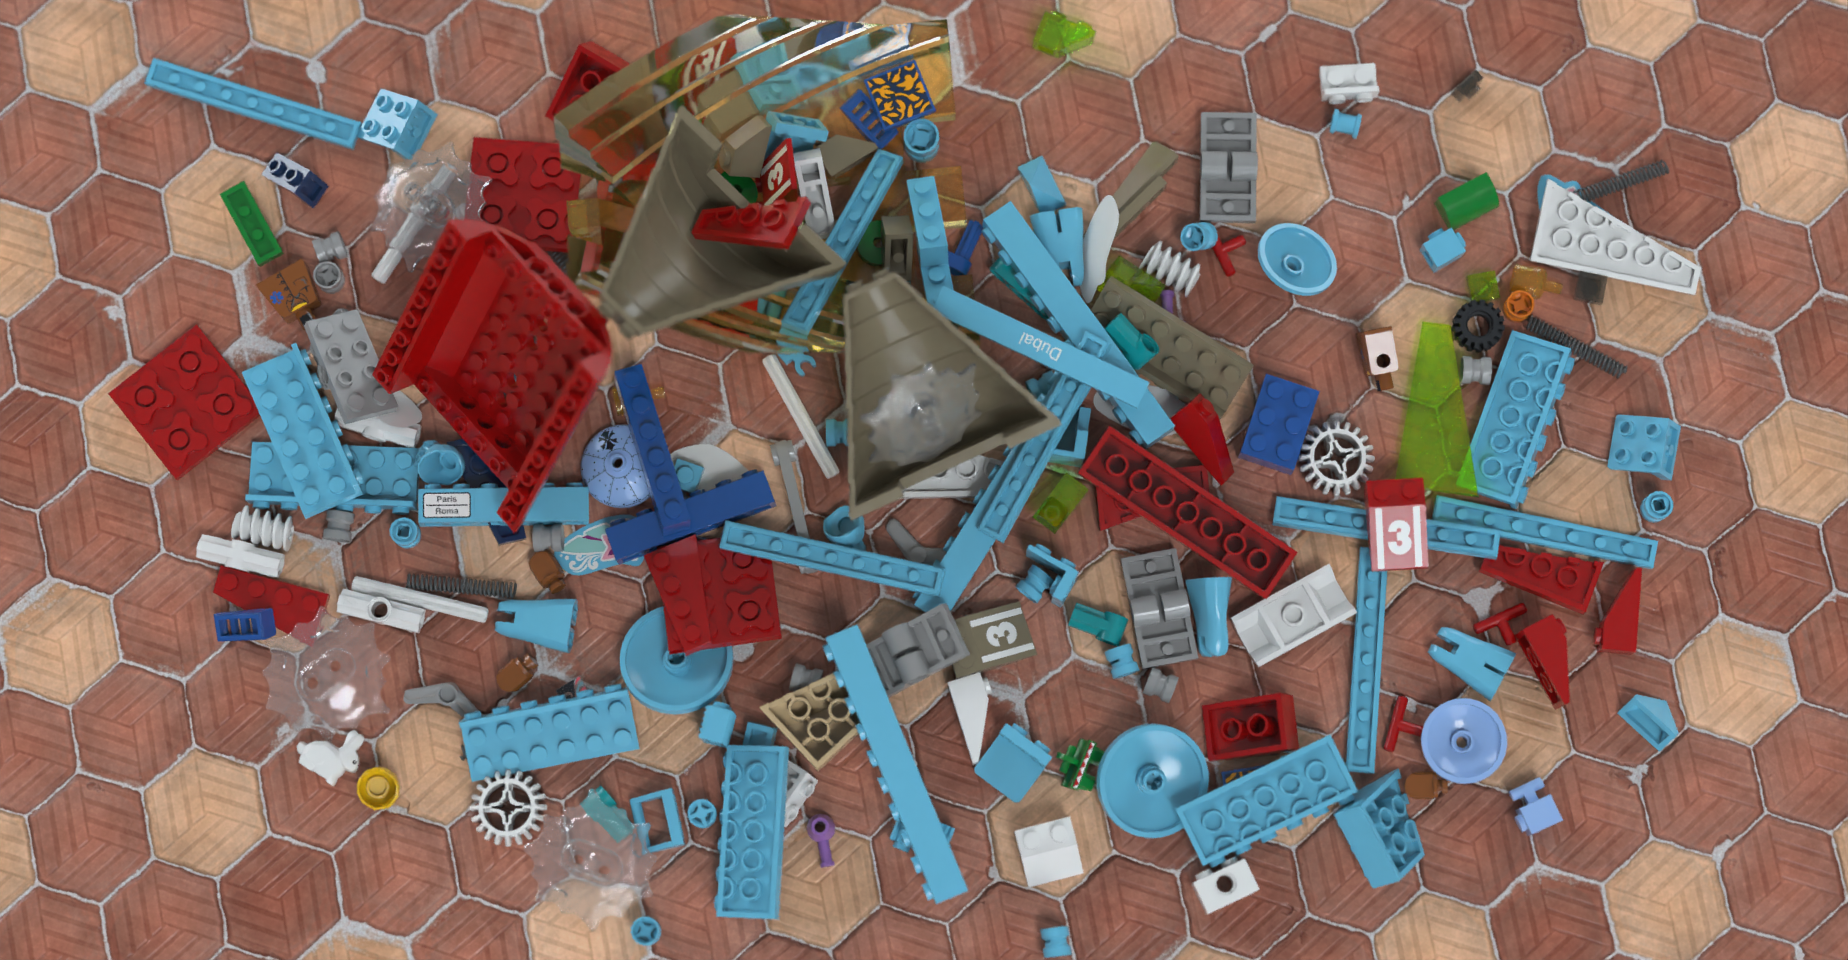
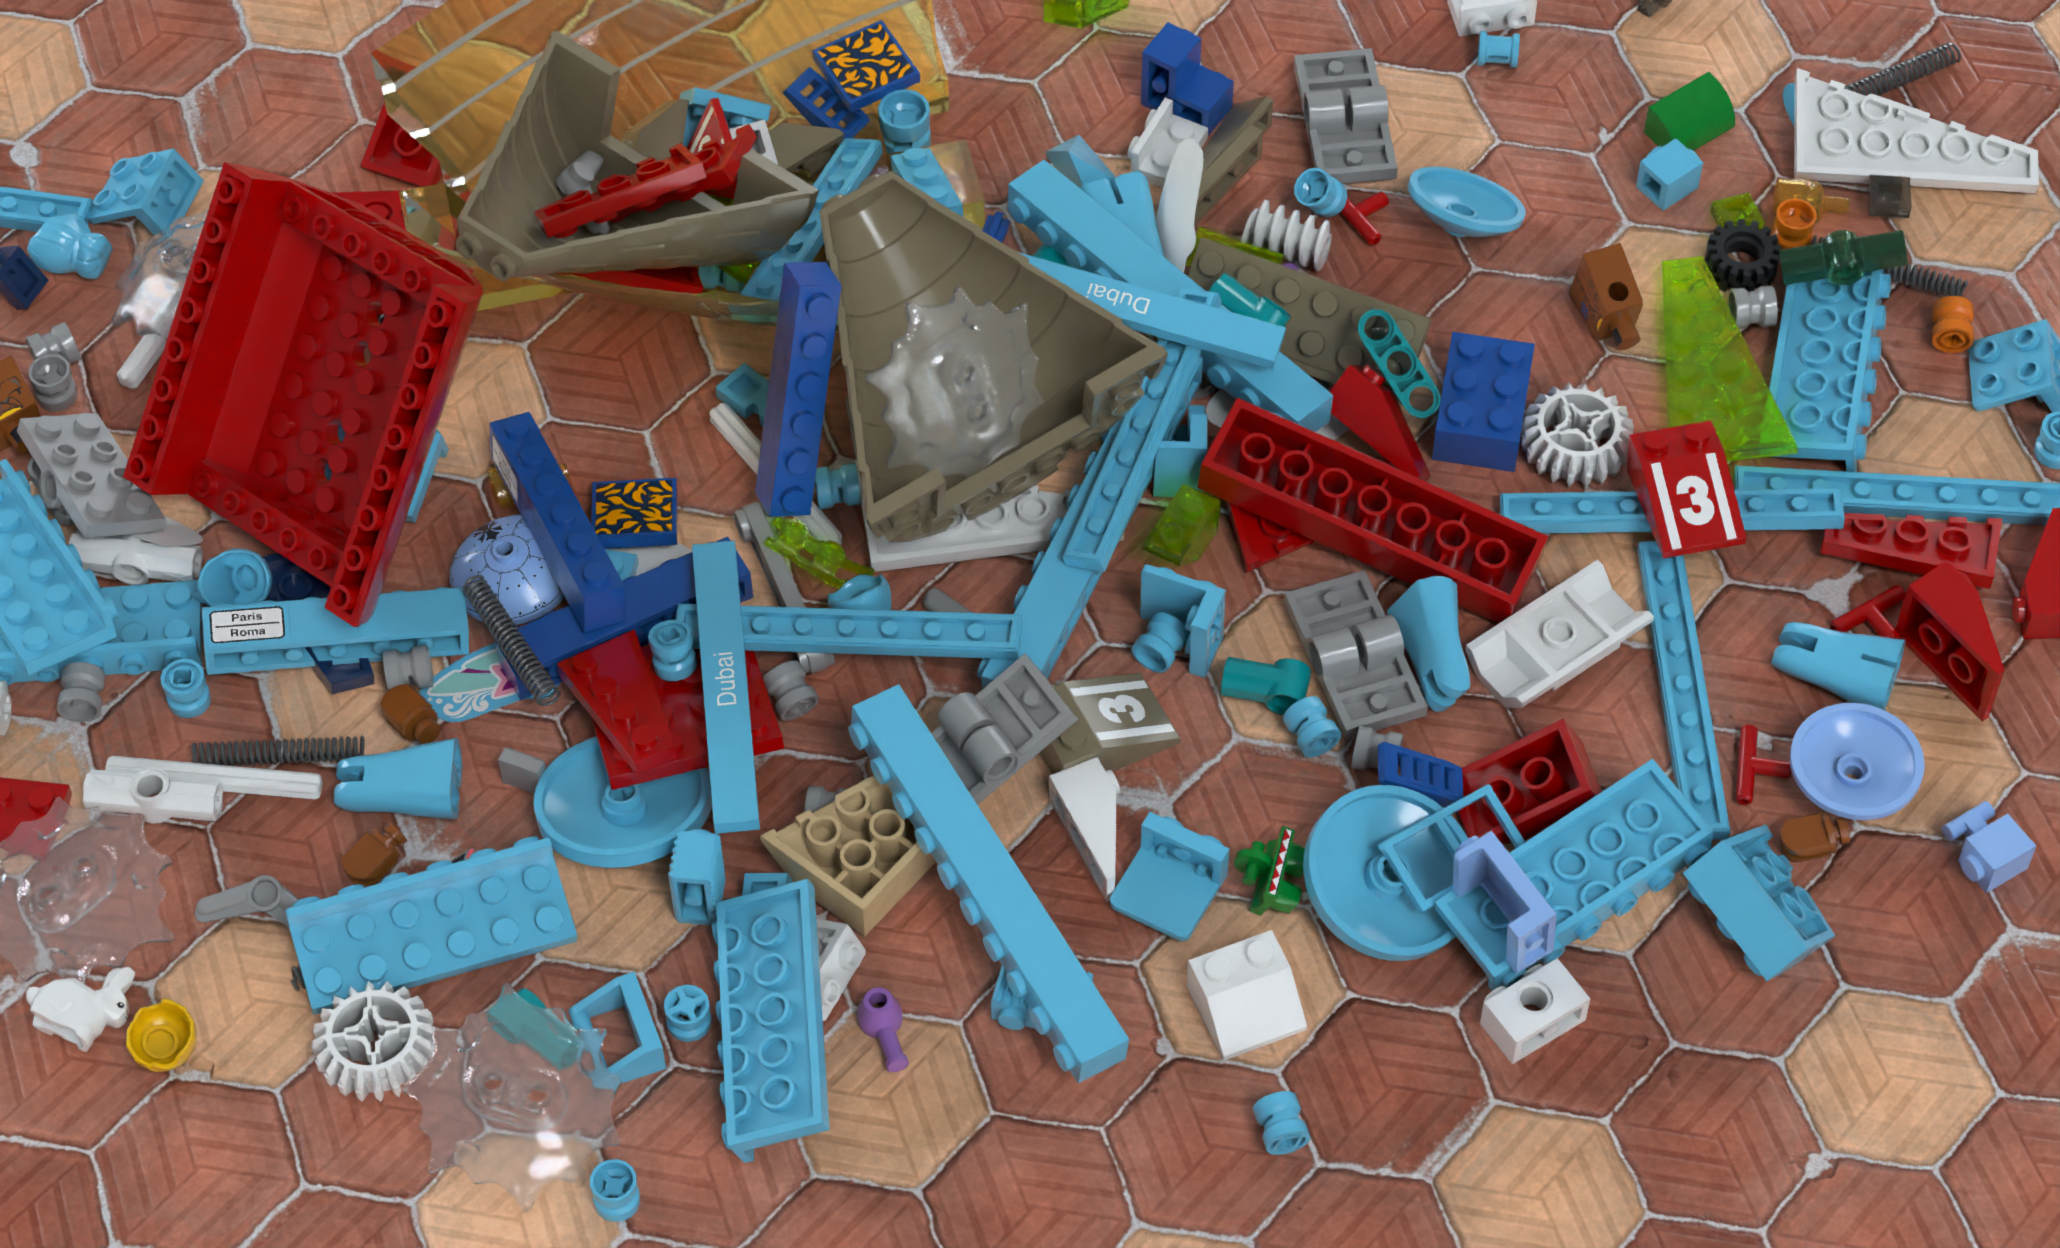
camera: 10 degrees left, 25 degrees down
none -> medium azure hair [27,214,113,280]
none -> dark grey piece [463,575,561,706]
none -> light grey tile [498,748,546,794]
none -> red wing [534,143,707,238]
none -> light grey piece [556,150,610,234]
none -> tile [591,478,678,549]
none -> medium azure wheel [648,620,697,681]
none -> medium azure tile [692,540,760,834]
none -> blue brick [755,262,841,517]
none -> clear neon green piece [763,517,875,588]
none -> light grey wheel [763,661,819,721]
none -> white bracket [1127,97,1208,188]
none -> blue brick [1141,22,1234,136]
none -> teal beam [1358,308,1440,418]
none -> blue slope [1377,742,1464,808]
none -> medium azure window [1378,784,1525,914]
none -> light blue panel [1453,830,1557,974]
none -> clear green piece [1779,230,1908,285]
none -> orange wheel [1932,296,1974,353]

